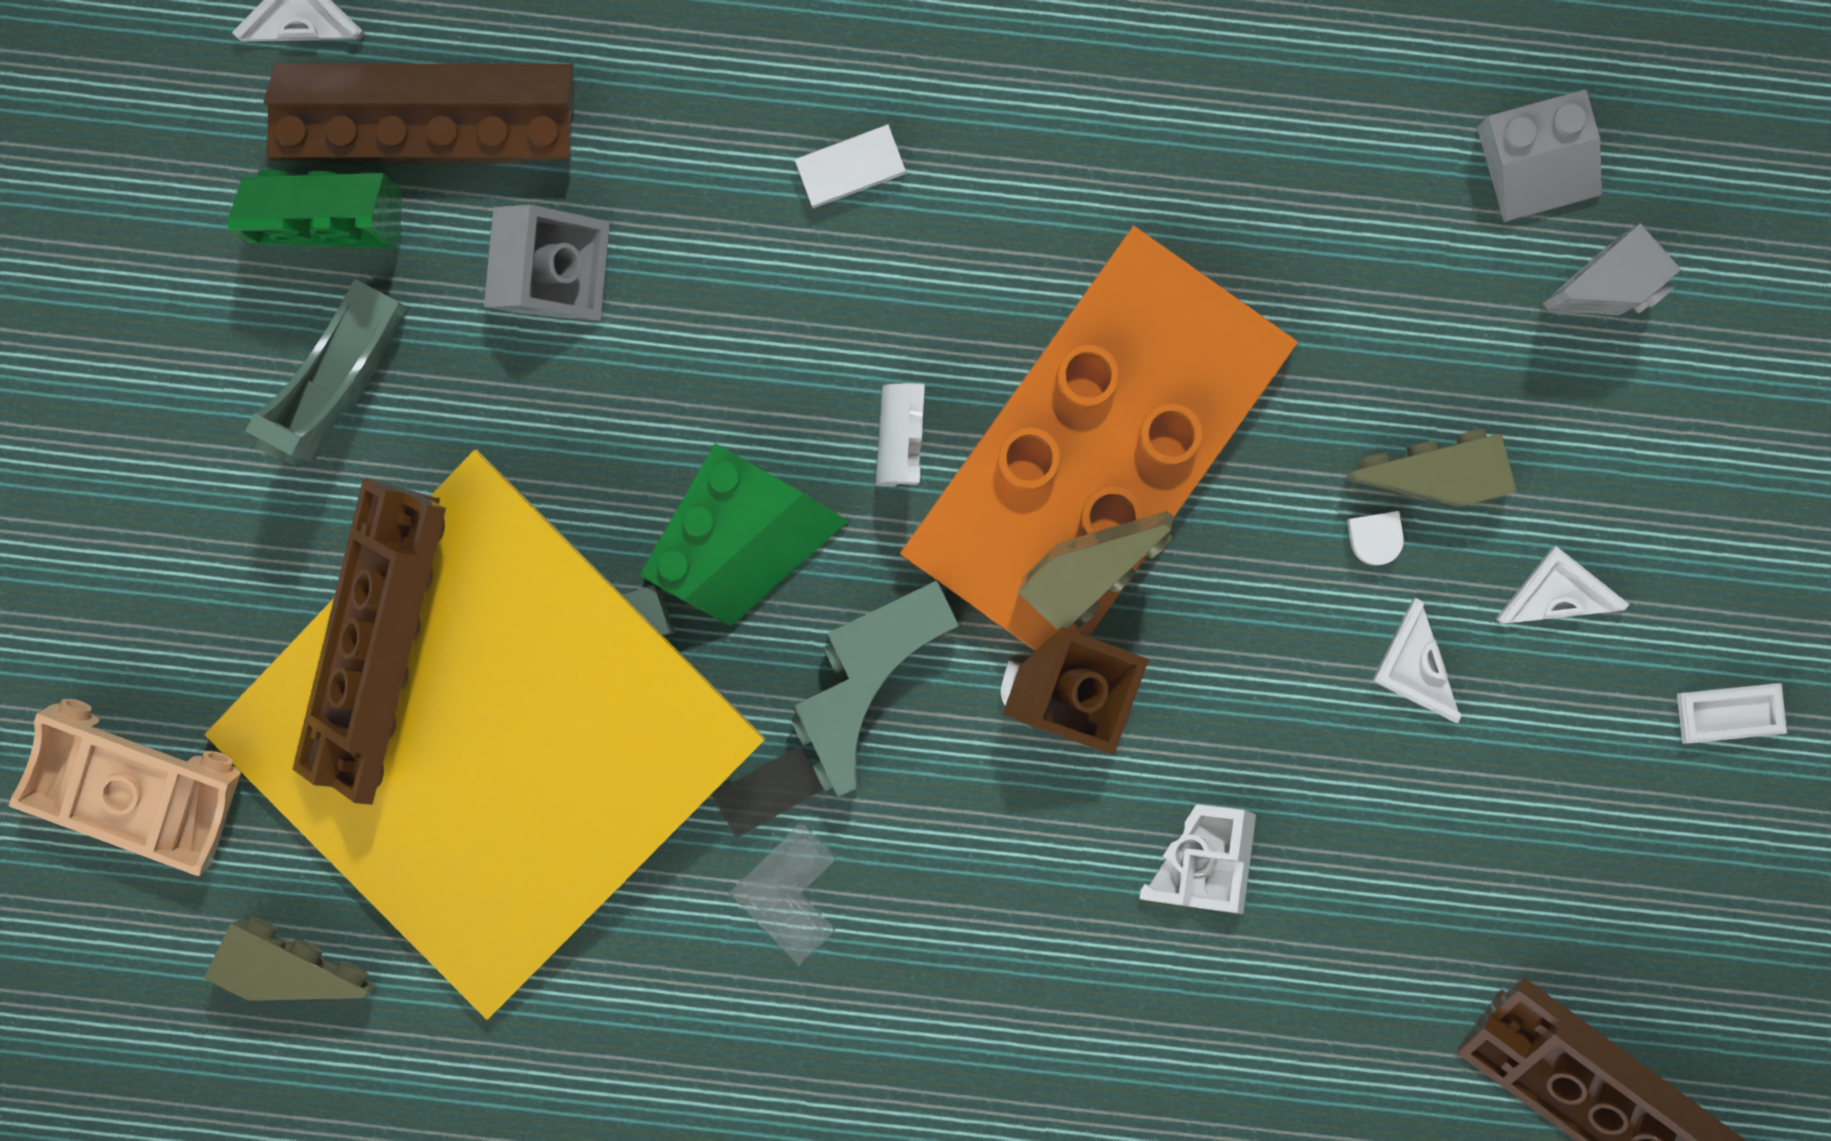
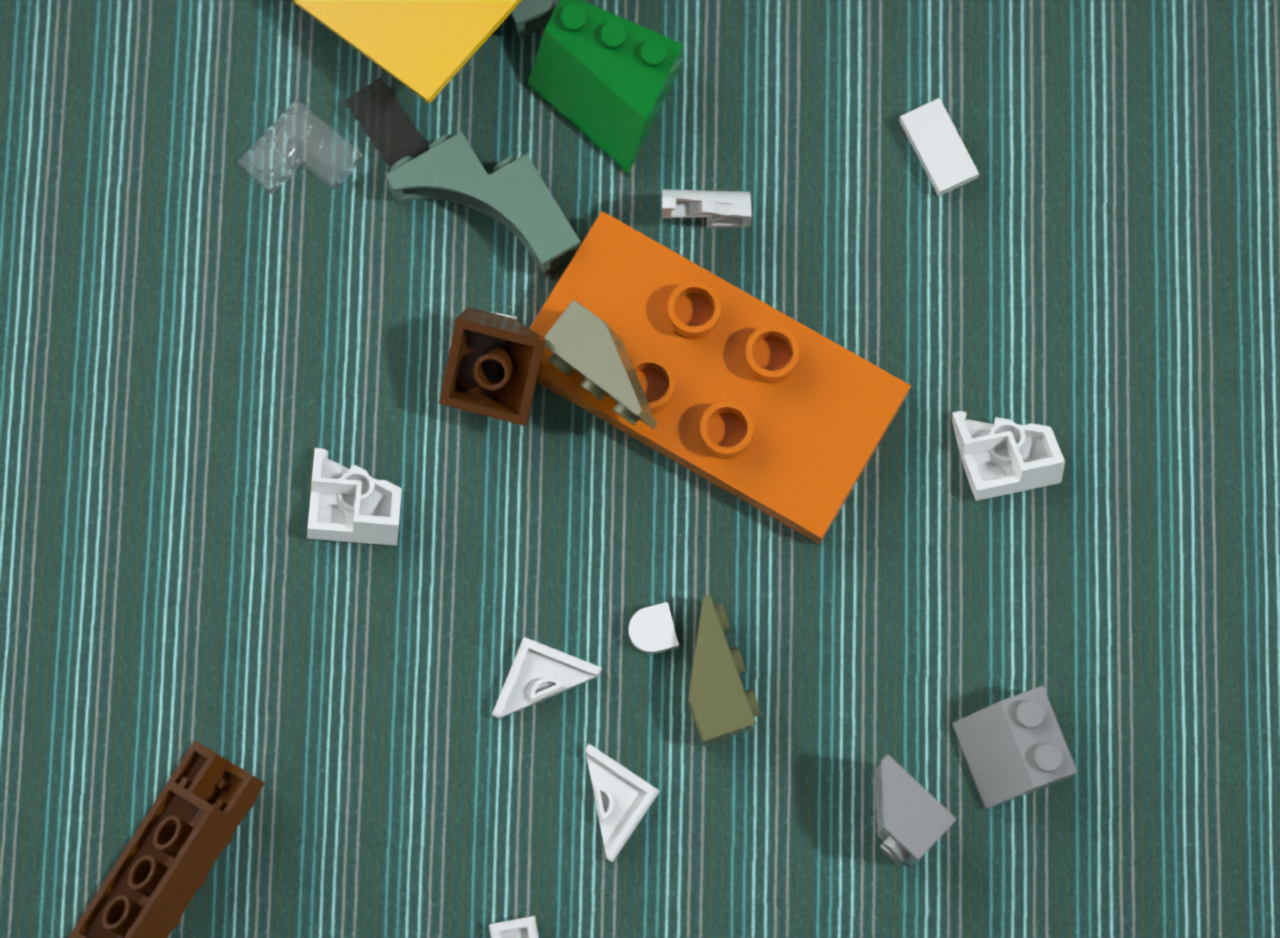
camera: 80 degrees right, 10 degrees down
none -> white slope [952,411,1065,501]

